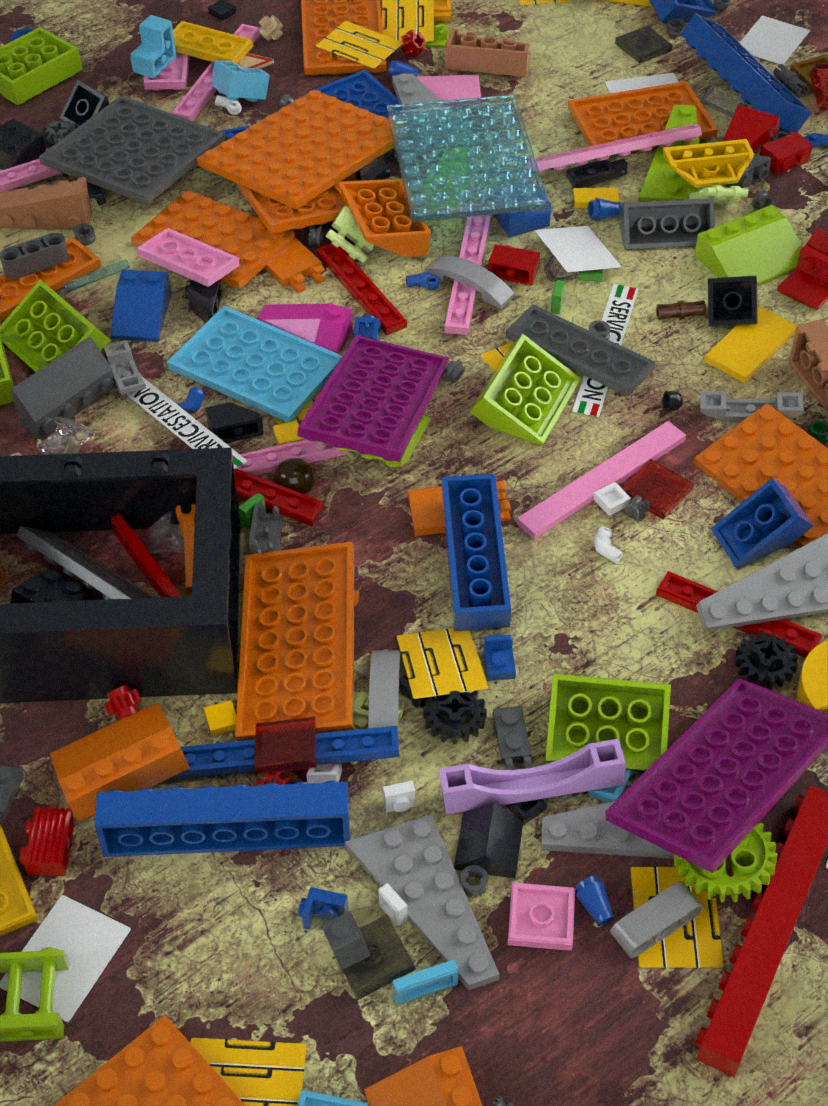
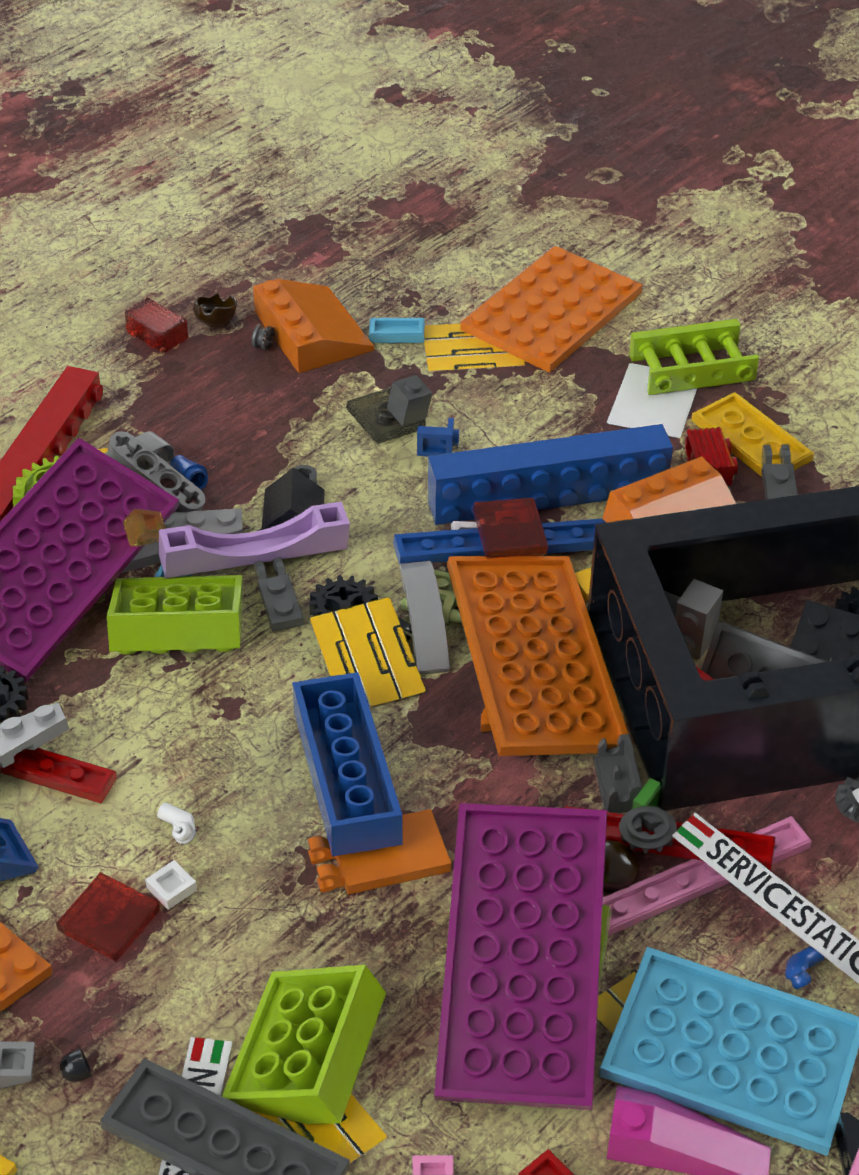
camera: 170 degrees right, 5 degrees down
black slope [205,402,264,443] -> none
yellow tile [272,420,304,446] -> none
light grey wing [344,814,500,990] -> none
blue bracket [353,315,381,340] -> none
white tile [378,883,408,926] -> none
white plate [383,781,415,813] -> none
medium azure tile [393,959,459,1005] -> none
dark grey plate [444,360,466,383] -> none
blue bracket [483,634,516,681] -> none
bright pink plate [508,882,575,951] -> none
bright pink tile [517,421,686,539] -> none
dark grey bush [626,495,650,522] -> none
none -> light grey beam [107,431,206,512]
none -> clear yellow slope [123,509,166,546]
none -> dark grey gear [619,806,677,854]

